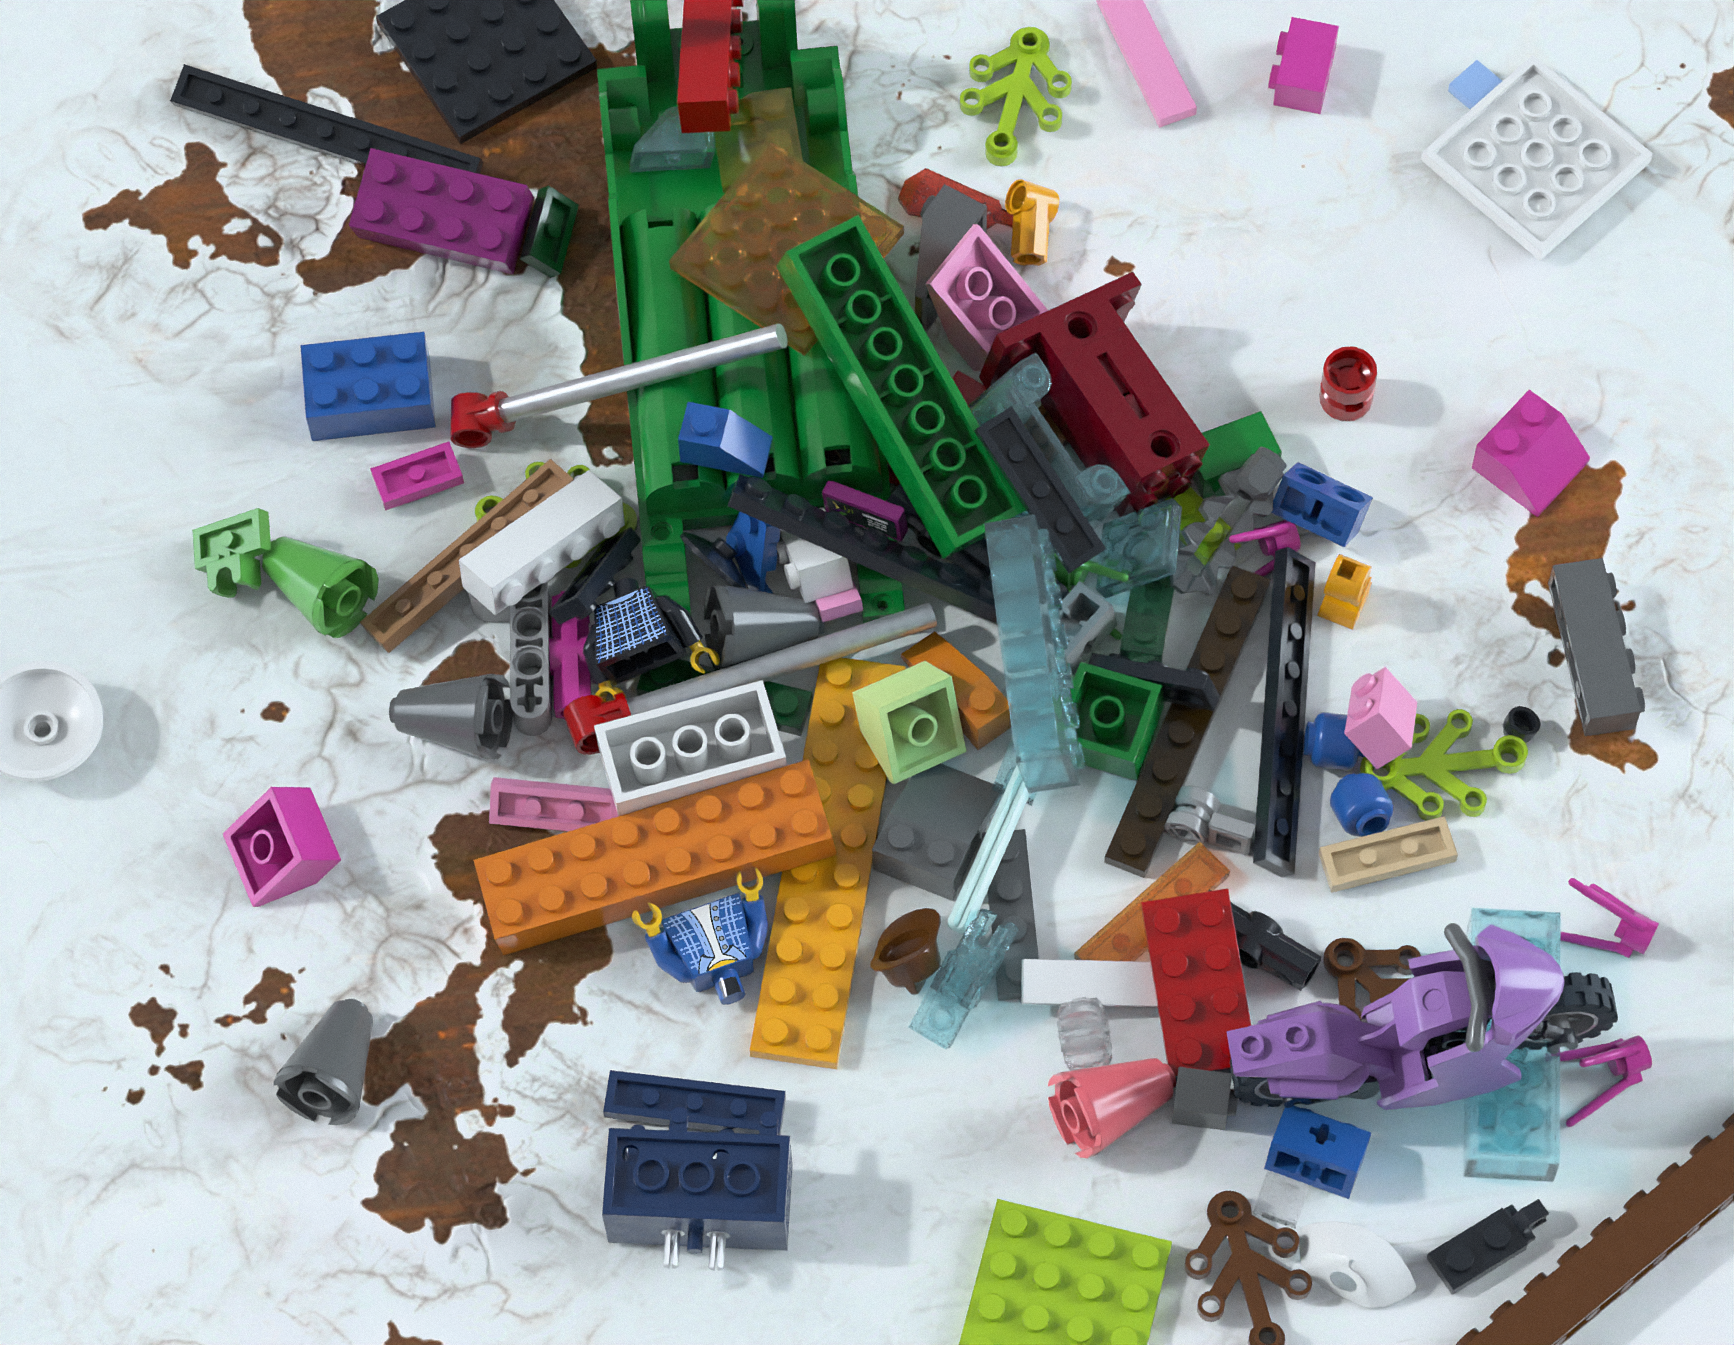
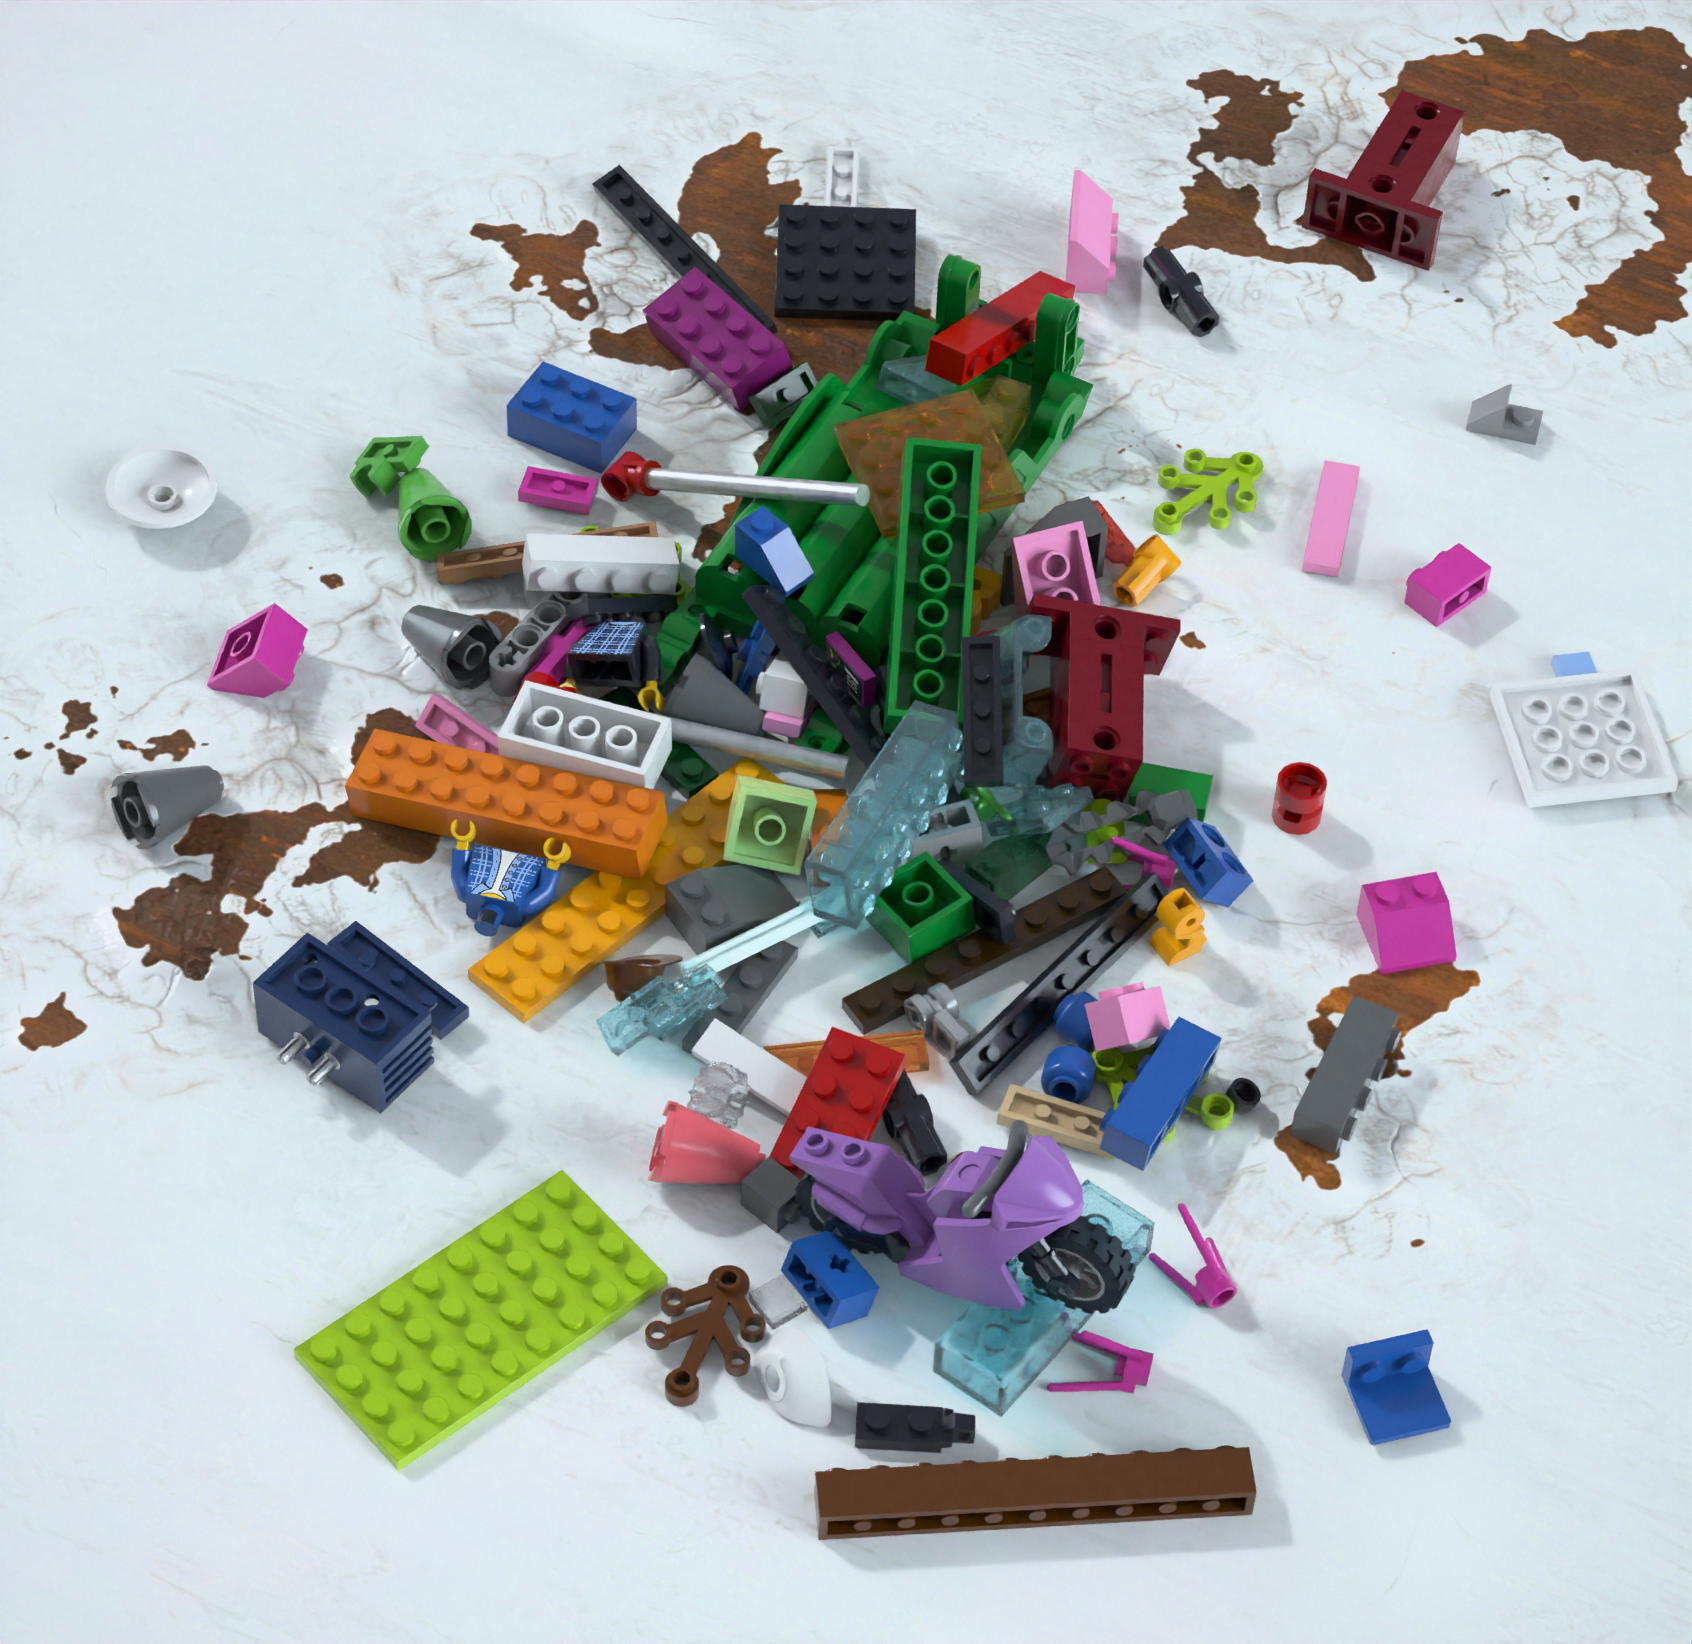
camera: 30 degrees right, 15 degrees down
none -> blue brick [1099,1016,1222,1171]

